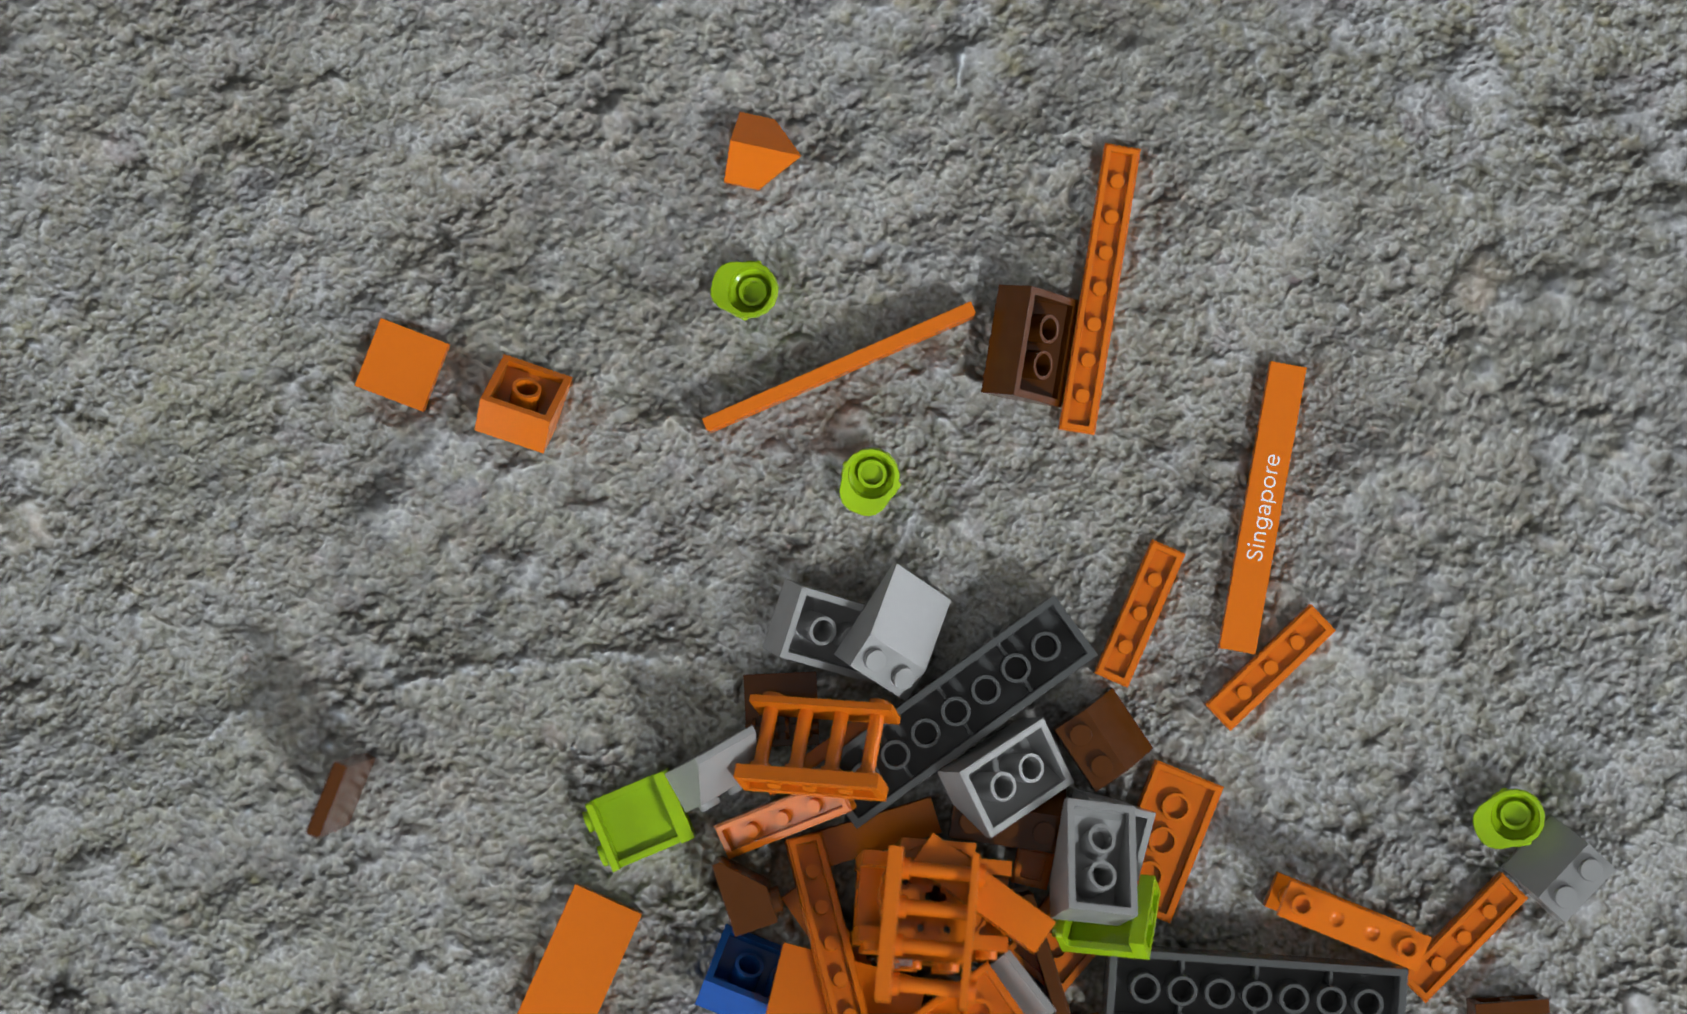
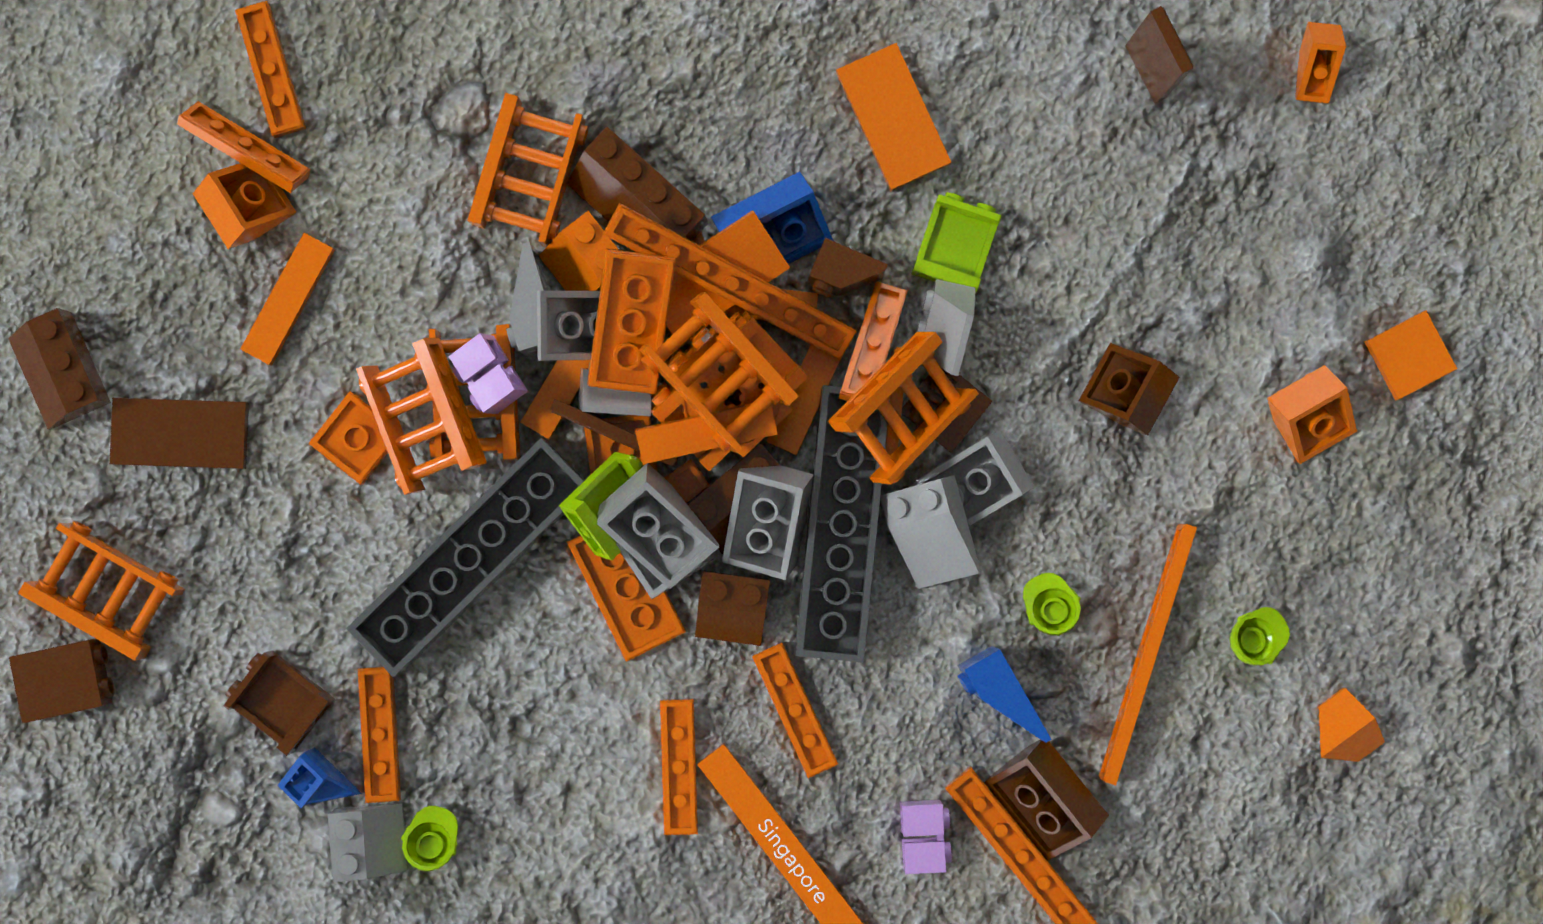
camera: 125 degrees right, 0 degrees up
orange fence [1263,871,1432,972] -> none
none -> blue slope [277,747,362,808]
none -> lavender piece [900,800,952,874]
none -> blue slope [957,646,1052,743]
none -> reddish brown slope [1078,343,1180,436]
none -> orange slope [1295,22,1346,103]

